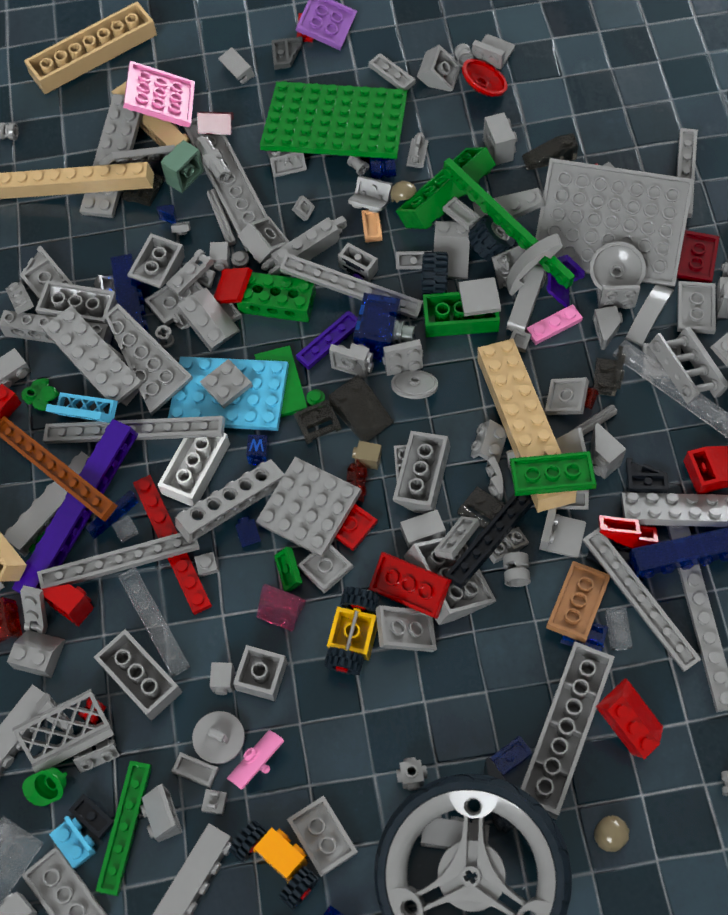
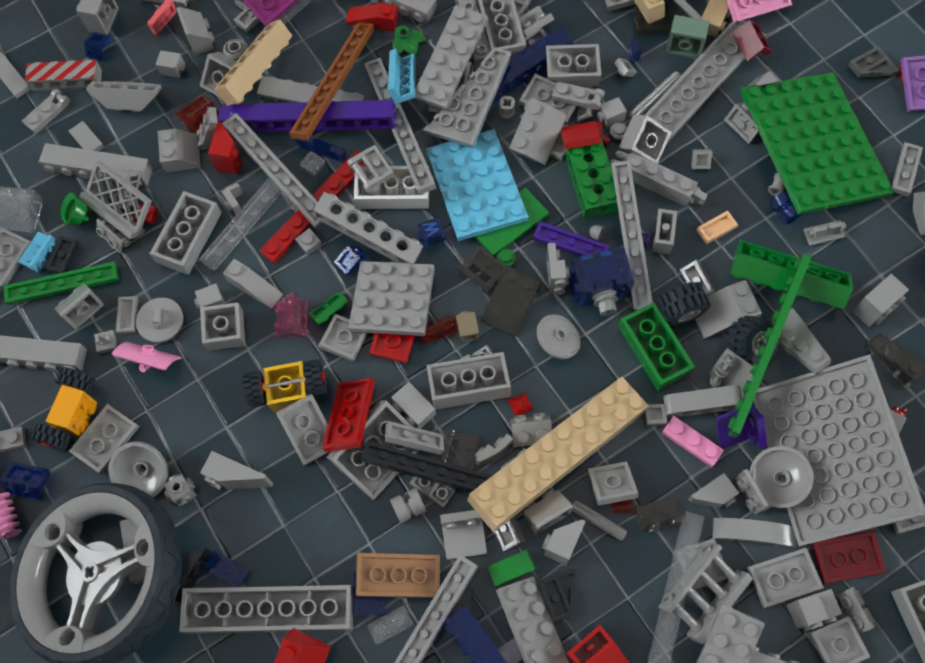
camera: 65 degrees right, 5 degrees up
light grey piece [194,136,231,183] -> none
light grey plate [200,359,253,408] -> none
light grey hinge [218,47,255,84] -> none
light grey bracket [348,175,393,213] -> none
light grey plate [382,339,423,376] -> none
dark tan hair [390,181,417,203] -> none
light grey tile [442,197,481,231] -> none
light grey tile [458,277,501,317] -> none
light grey slope [506,233,563,296] -> none
green tile [510,451,596,496] -> none
red slope [598,515,658,553] -> none
none -> light grey dish [108,442,168,497]
none -> light grey slope [200,451,274,490]
none -> light grey bracket [222,183,243,216]
none -> light grey slope [223,259,283,310]
none -> light grey plate [347,145,395,192]
none -> green slope [487,550,536,586]
none -> red slope [508,392,534,416]
none -> light grey bracket [519,6,554,37]
none -> light grey hinge [590,225,605,241]
none -> light grey slope [748,71,778,87]

